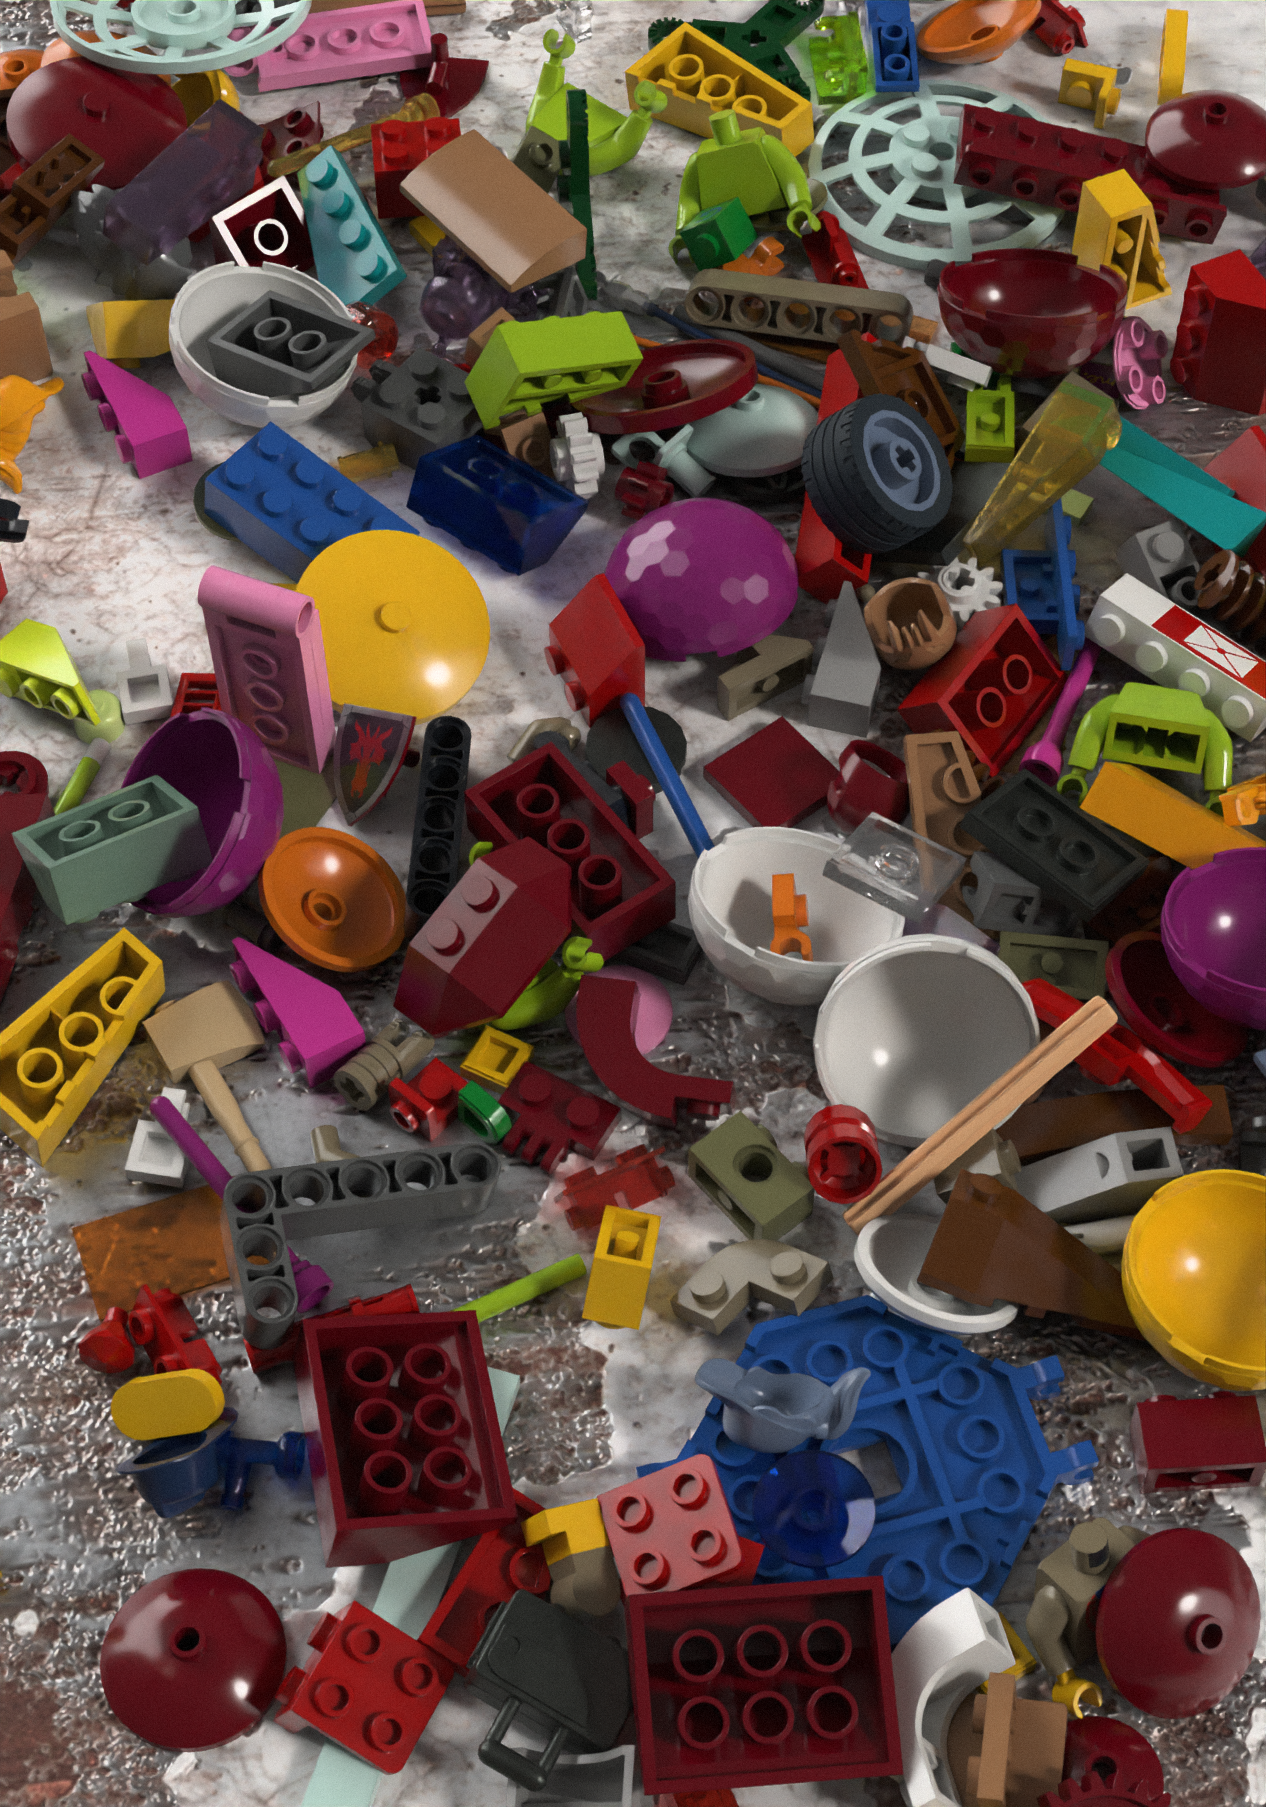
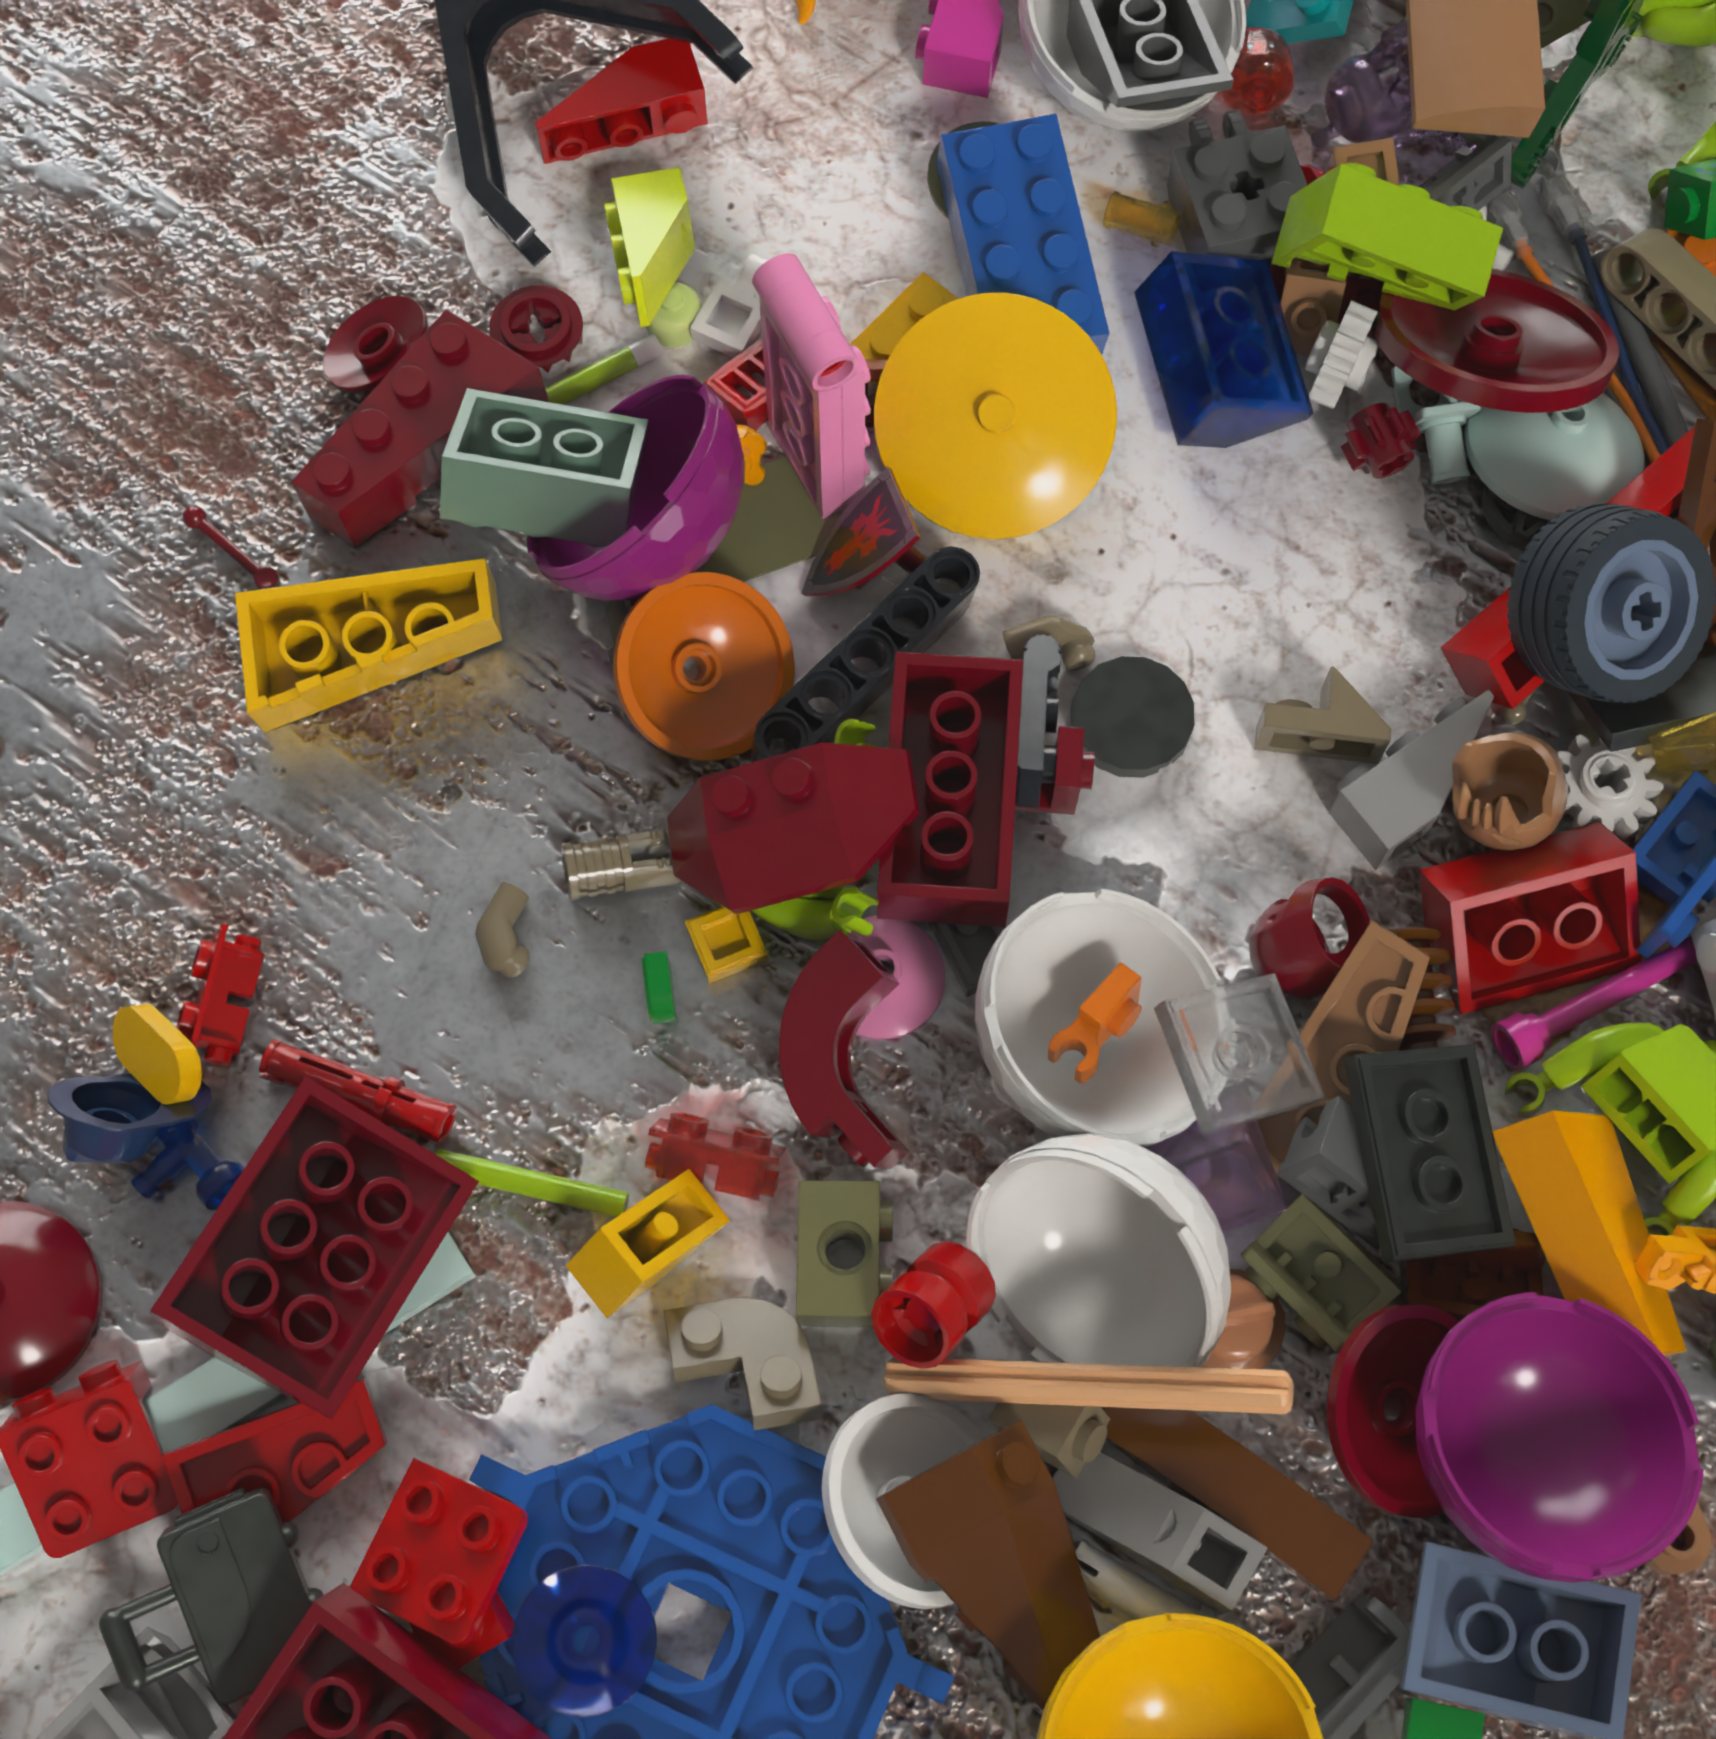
camera: 40 degrees right, 15 degrees up
clear orange window [72,1176,270,1322] -> none
red rock [78,1307,135,1373] -> none
white plate [124,1087,190,1188] -> none
tan piece [142,980,272,1172] -> none
magenta piece [149,1096,334,1313] -> none
dark grey beam [220,1143,501,1350] -> none
dark pink slope [229,937,366,1088] -> none
red bracket [388,1057,468,1142] -> none
dark red hinge [498,1061,621,1175] -> none
leg [521,1498,621,1625] -> none
red slope [544,573,645,728] -> none
magenta piece [604,498,799,662] -> none
blue piece [620,693,715,859] -> none
sand blue hair [695,1358,871,1453] -> none
dark red tile [703,716,839,828] -> none
red plate [1021,977,1213,1134] -> none

